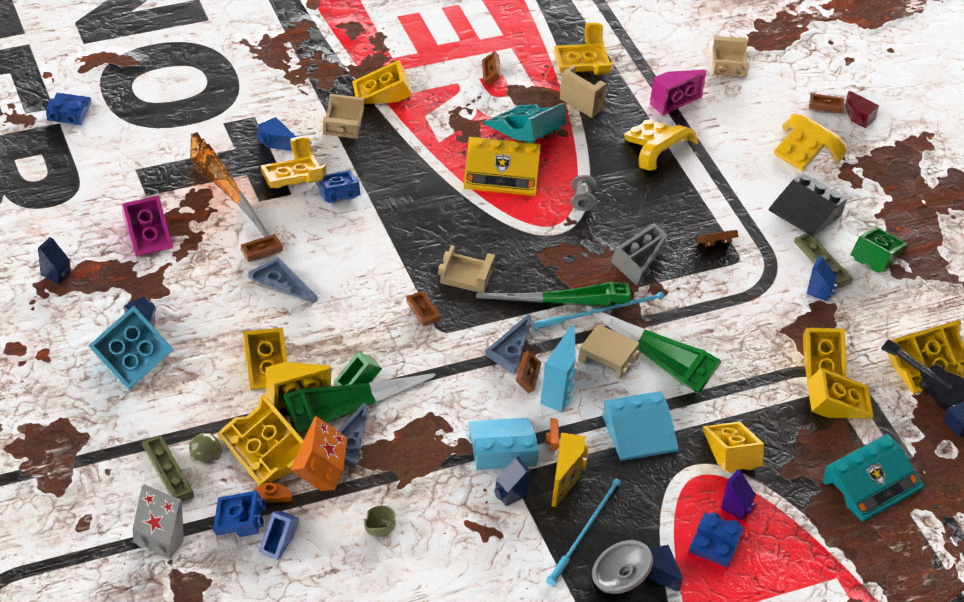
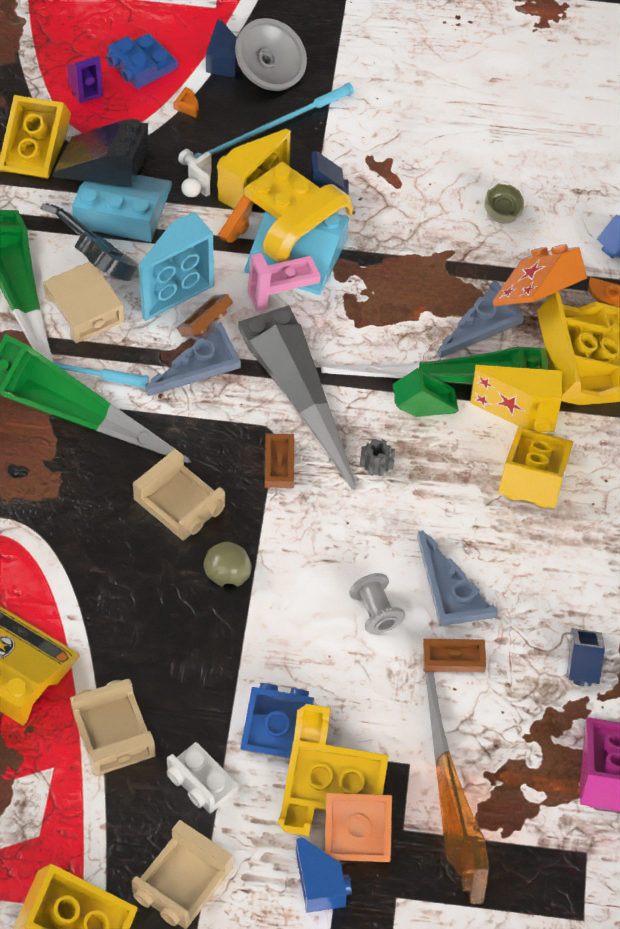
camera: 150 degrees left, 10 degrees up
none -> black piece [40,202,139,281]
none -> black slope [53,119,149,187]
none -> tan panel [70,679,156,776]
none -> white bracket [167,742,239,814]
none -> orange tile [173,87,199,117]
none -> white piece [178,149,212,197]
none -> olive hair [203,542,252,587]
none -> dark grey plate [238,305,356,490]
none -> yellow piece [244,161,353,262]
none -> bright pink bracket [247,253,321,311]
none -> orange plate [325,793,392,862]
none -> light grey hose [349,573,405,634]
none -> dark grey gear [360,439,395,476]
none -> dark blue slope [567,628,605,687]

